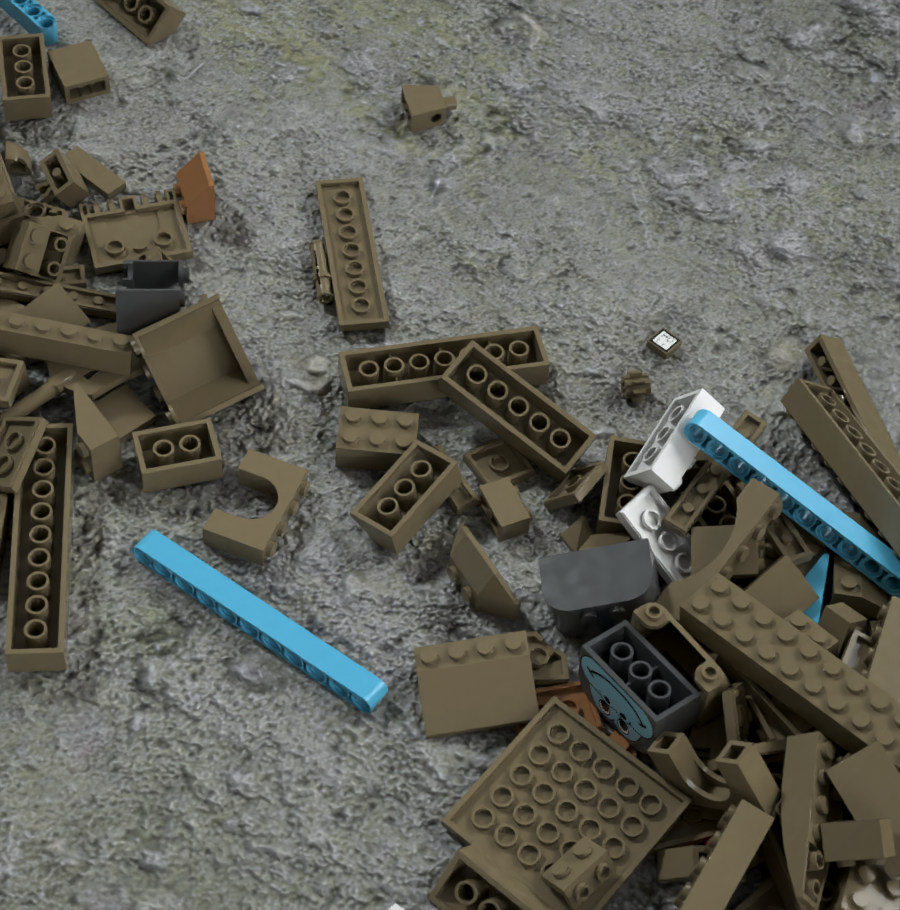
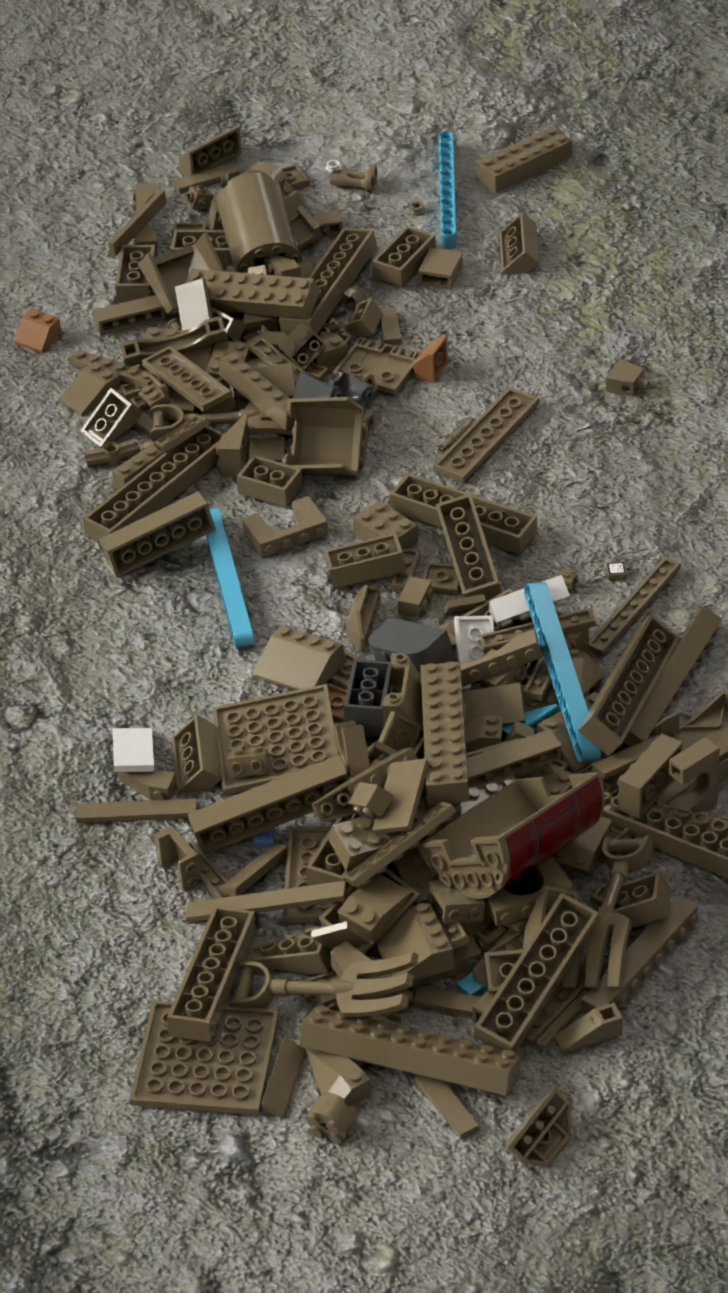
camera: 50 degrees right, 10 degrees down
none -> dark tan brick [99,491,216,578]
none -> dark tan plate [589,556,681,656]

